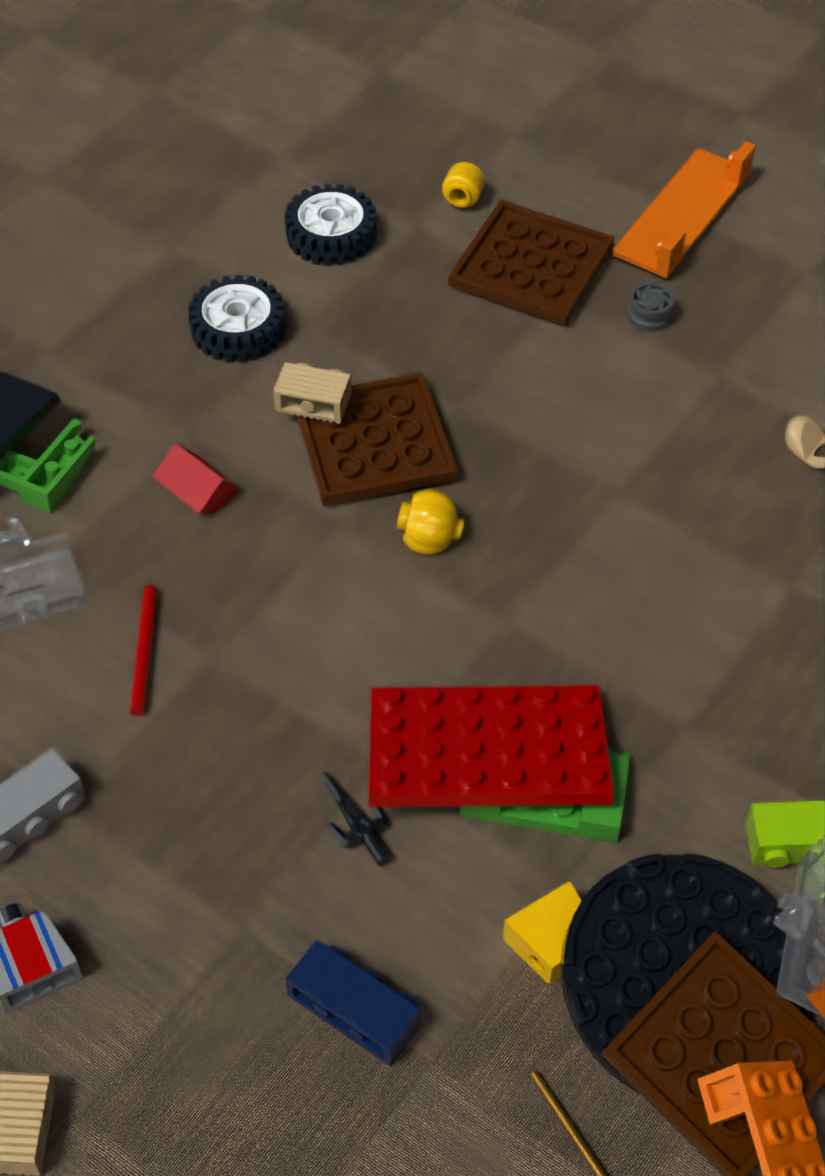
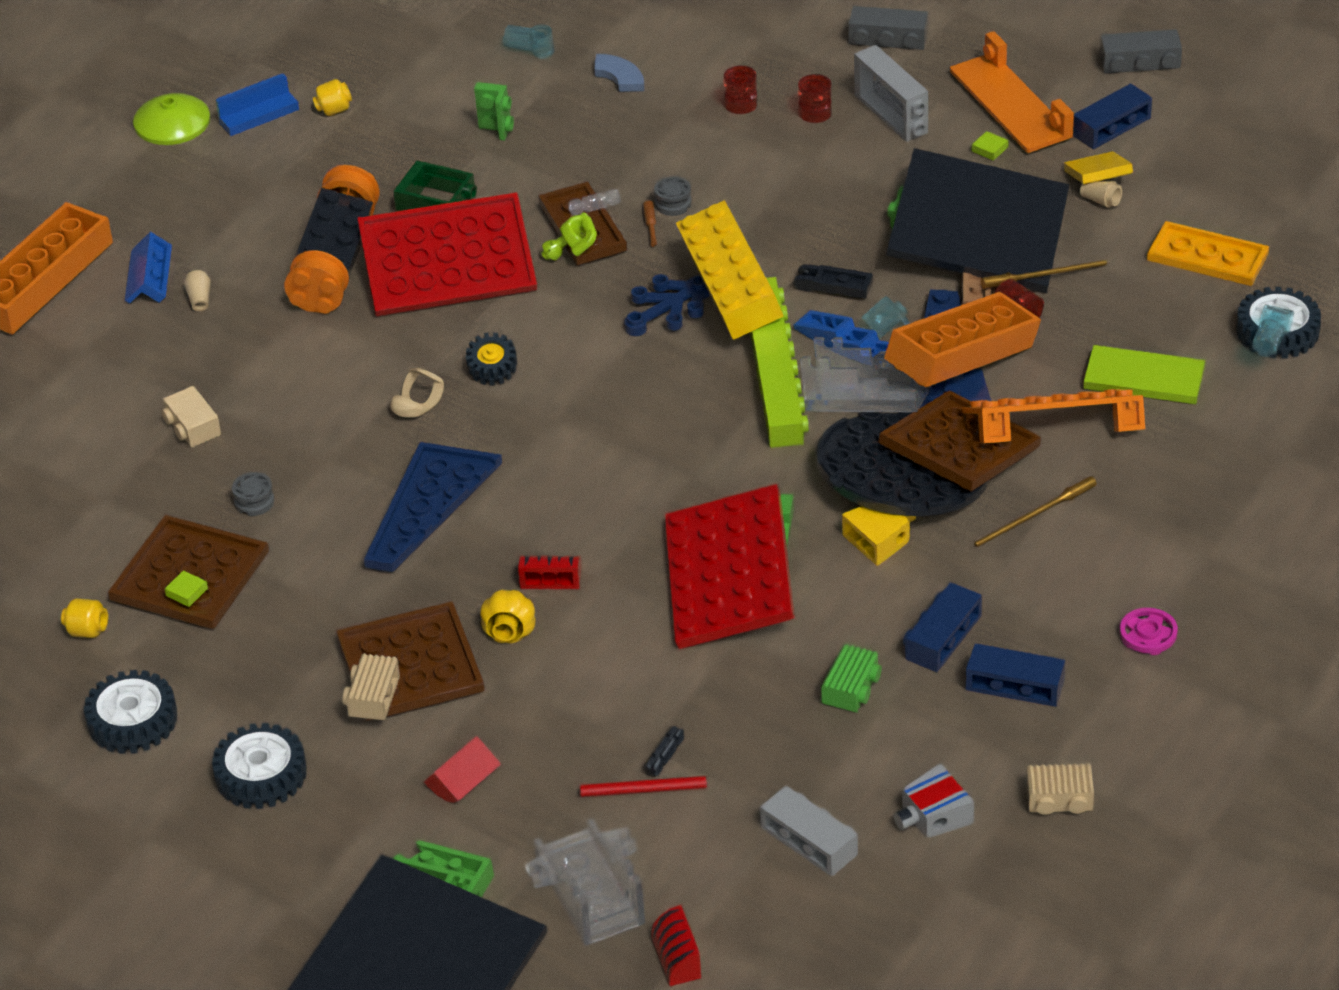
camera: 90 degrees left, 10 degrees down
black piece [321,772,392,867] -> none
orange bracket [612,141,756,279] -> none
none -> tan brick [161,386,221,448]
none -> lime tile [165,571,208,607]
none -> dark blue wing [364,442,503,572]
none -> red brick [518,555,582,589]
none -> black axle [644,725,685,777]
none -> bright green brick [821,643,882,713]
none -> dark blue brick [966,643,1066,707]

